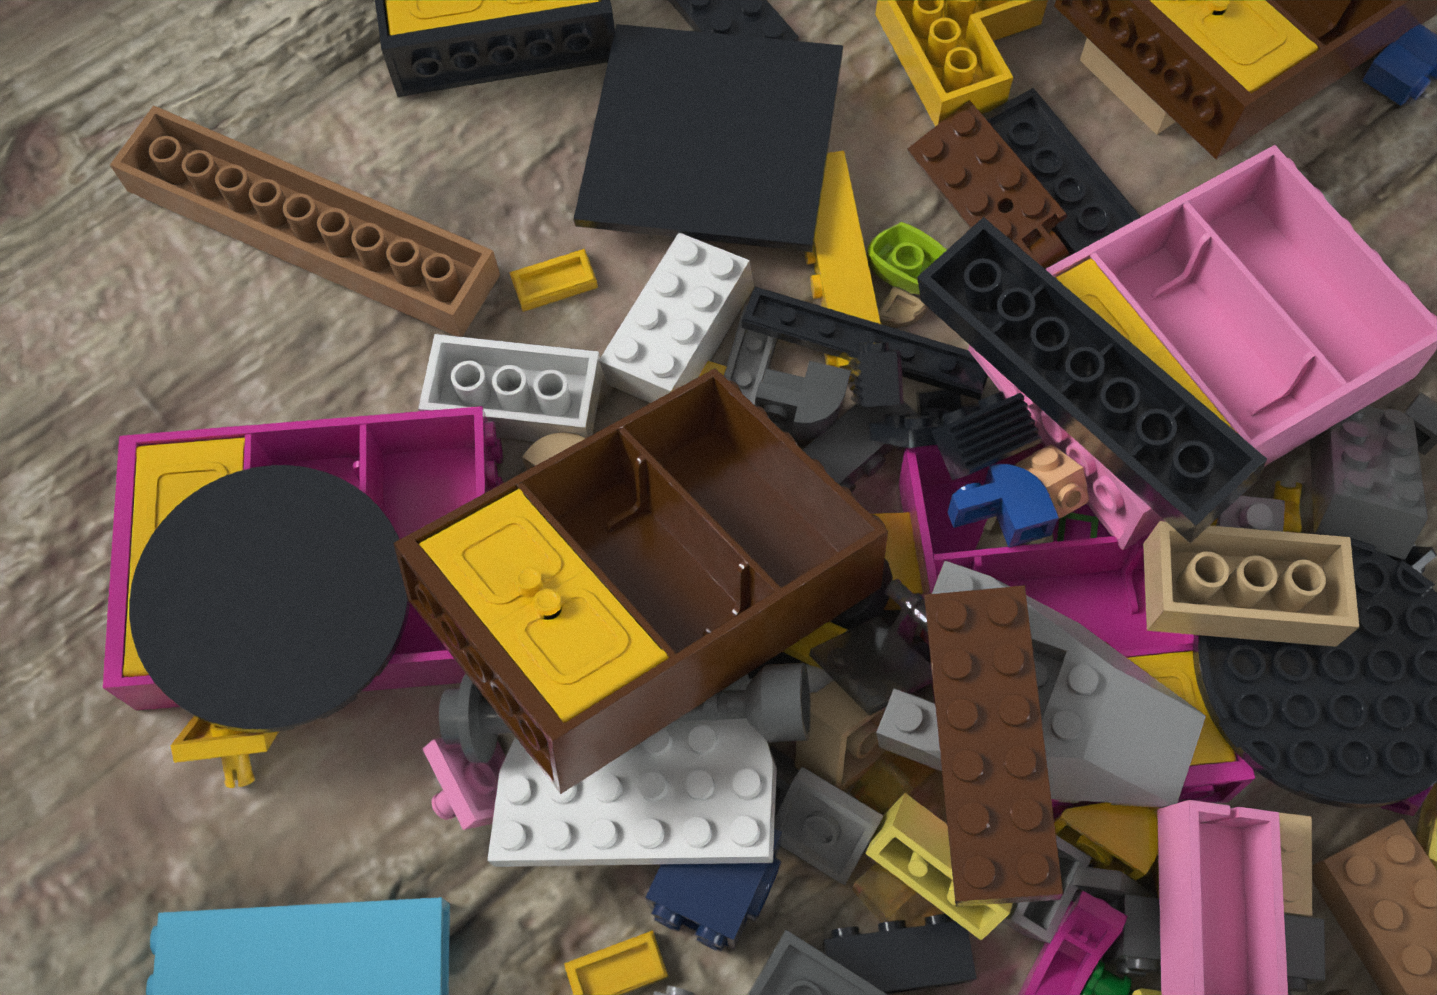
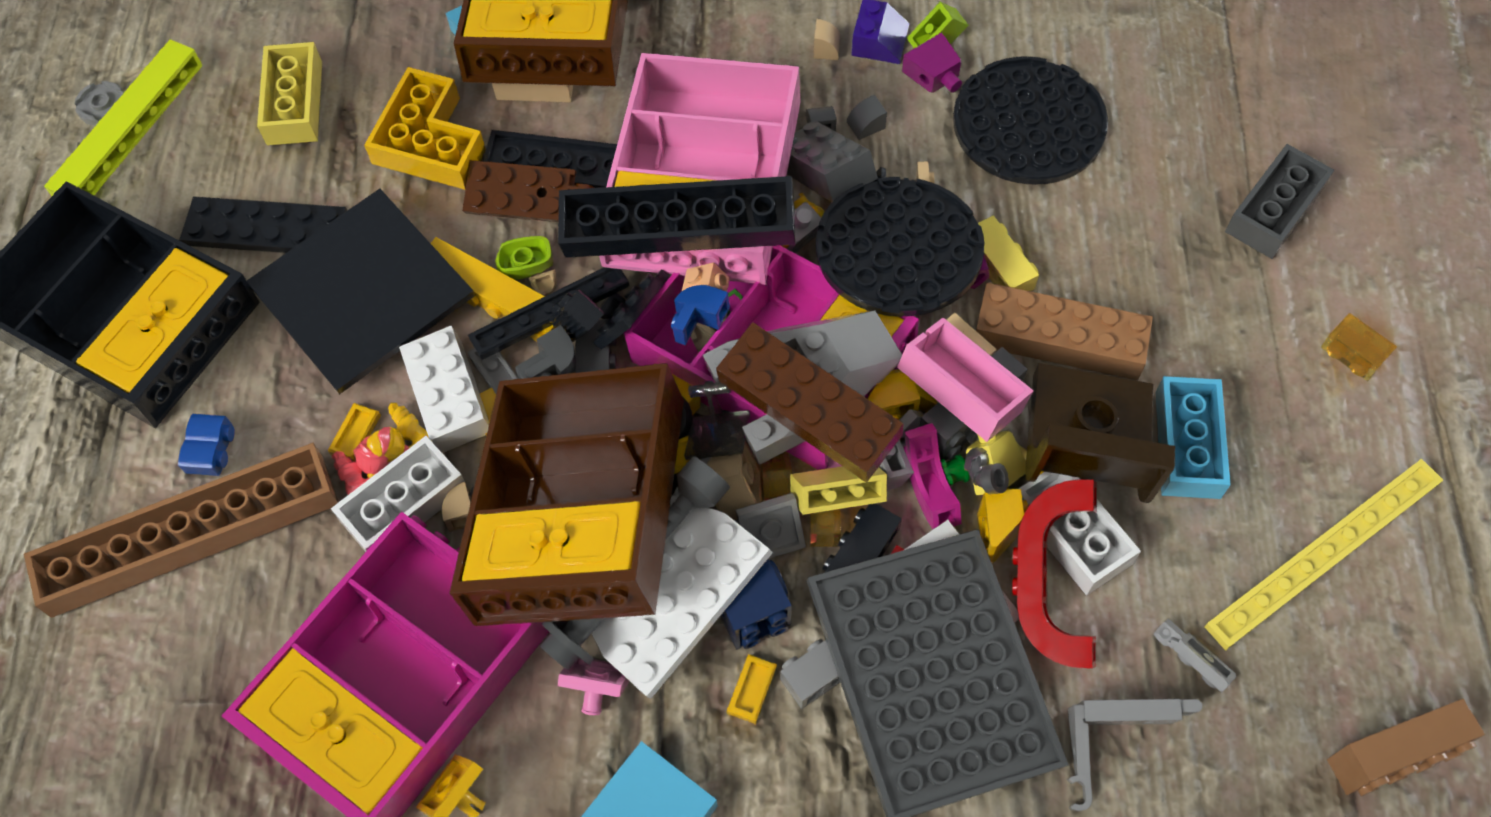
camera: 50 degrees left, 5 degrees down
black tile [129,465,410,733] -> none
black brick [931,391,1042,480] -> none
tan brick [1143,521,1359,647] -> none
none -> blue brick [178,414,235,476]
none -> hair [331,402,429,495]

